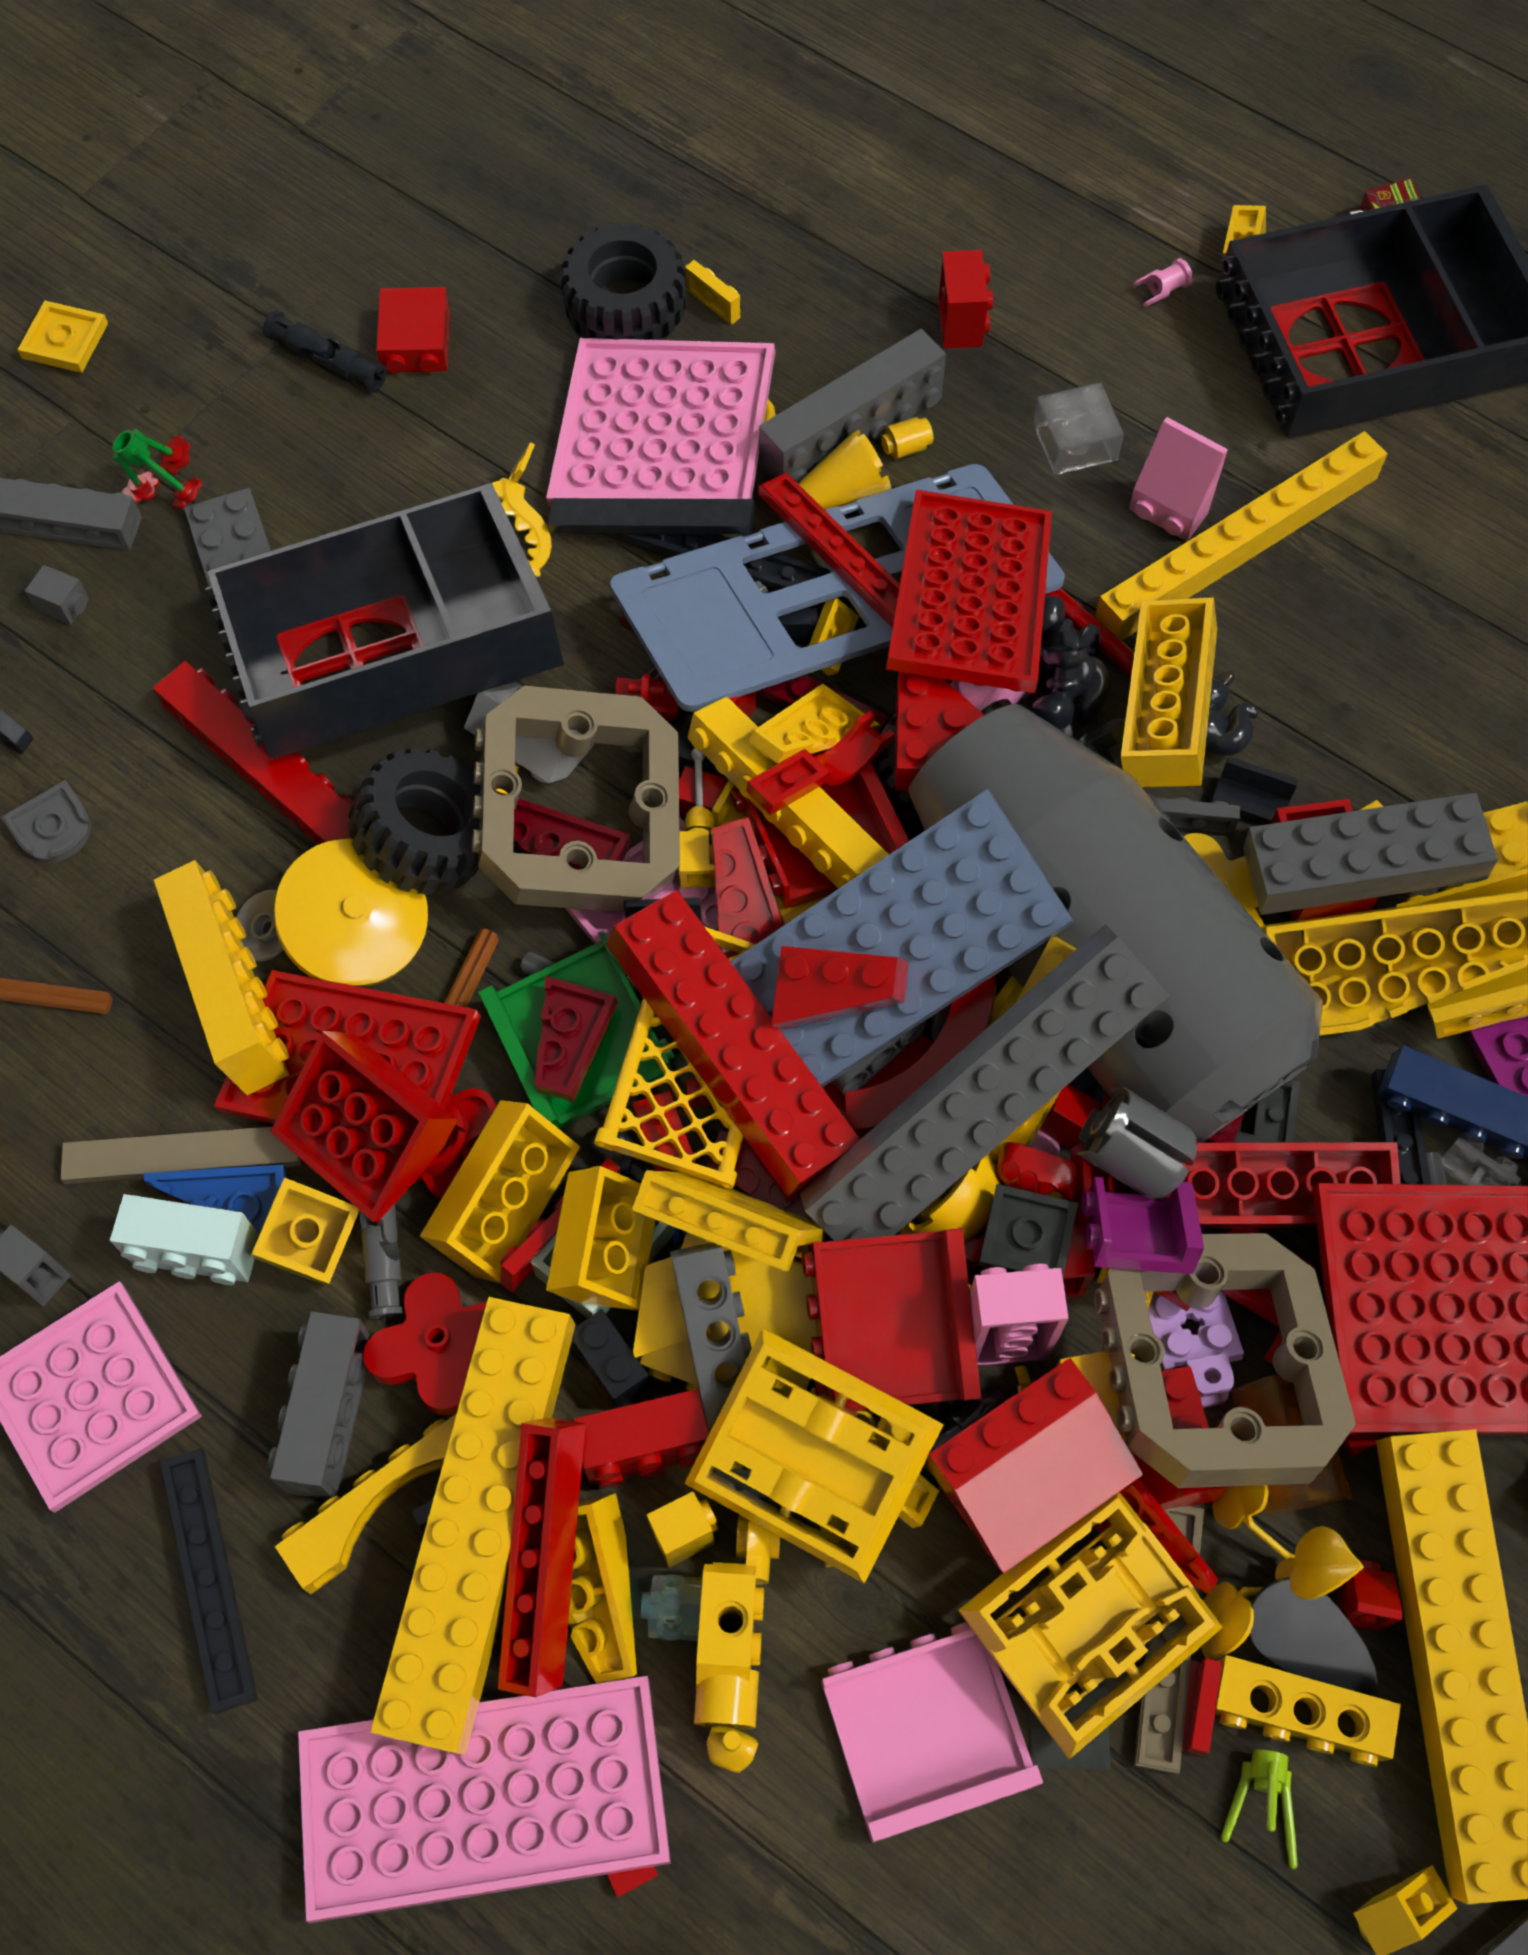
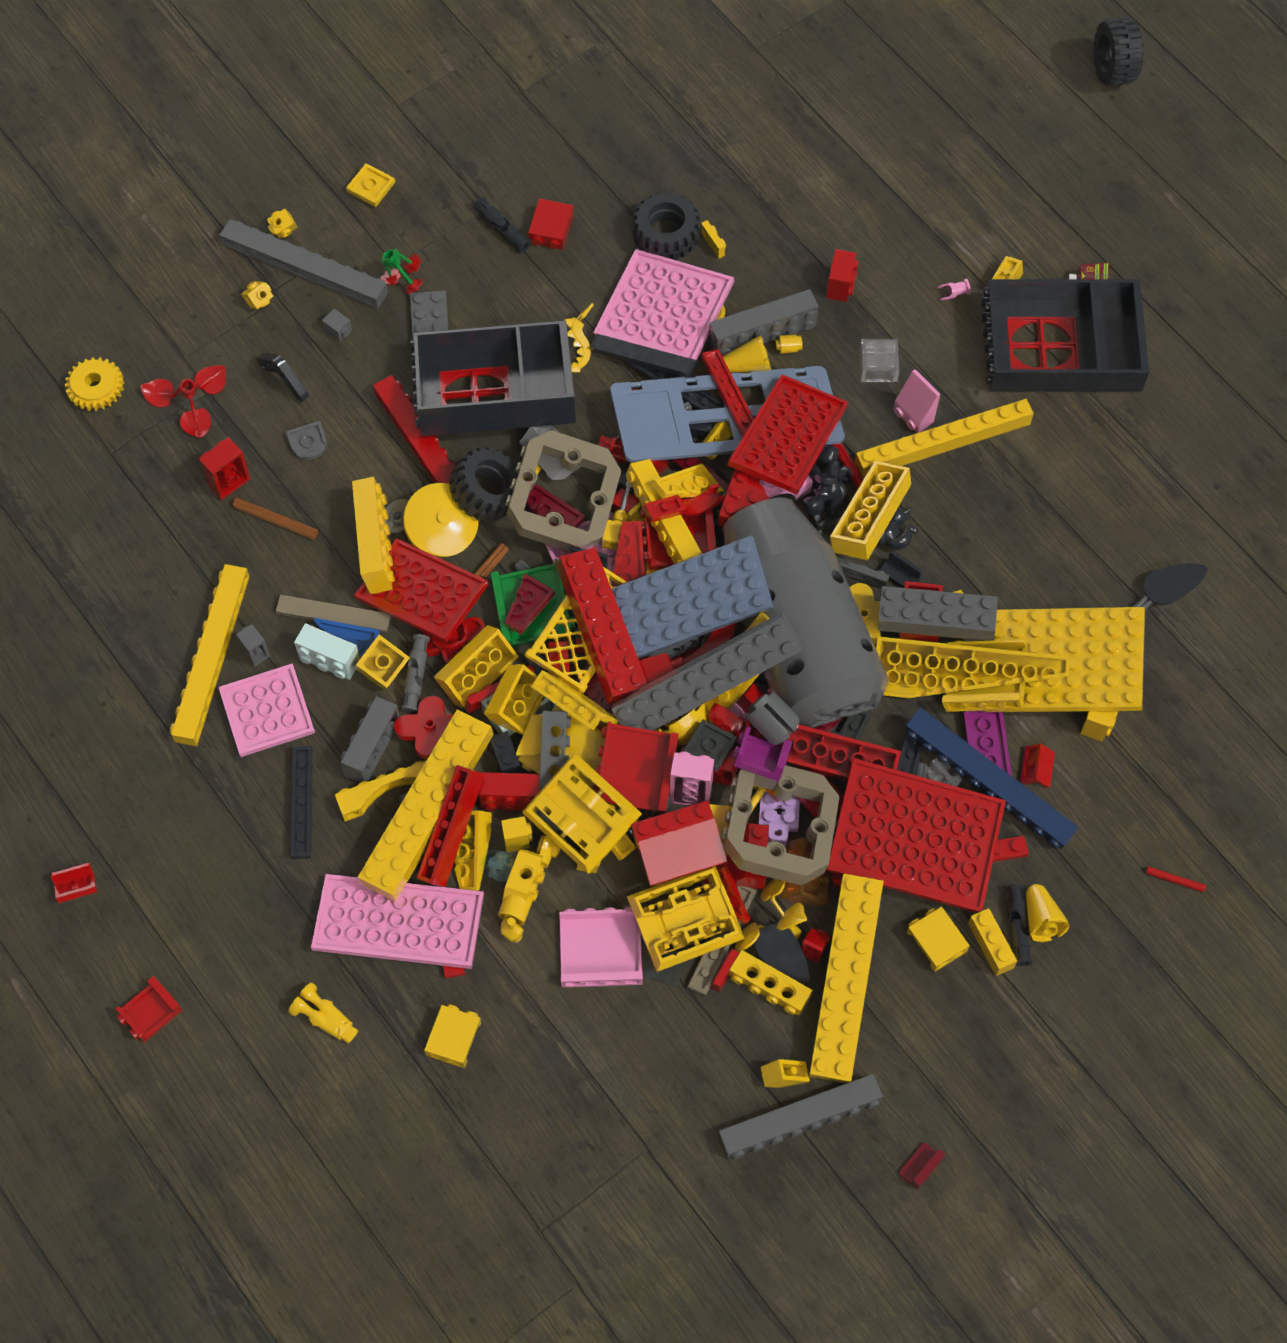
camera: 15 degrees right, 0 degrees up
red slope [270,1031,458,1222] -> none
red wedge [771,946,909,1029] -> none
lime plant [1221,1749,1298,1869] -> none
none -> red torso [639,653,685,684]

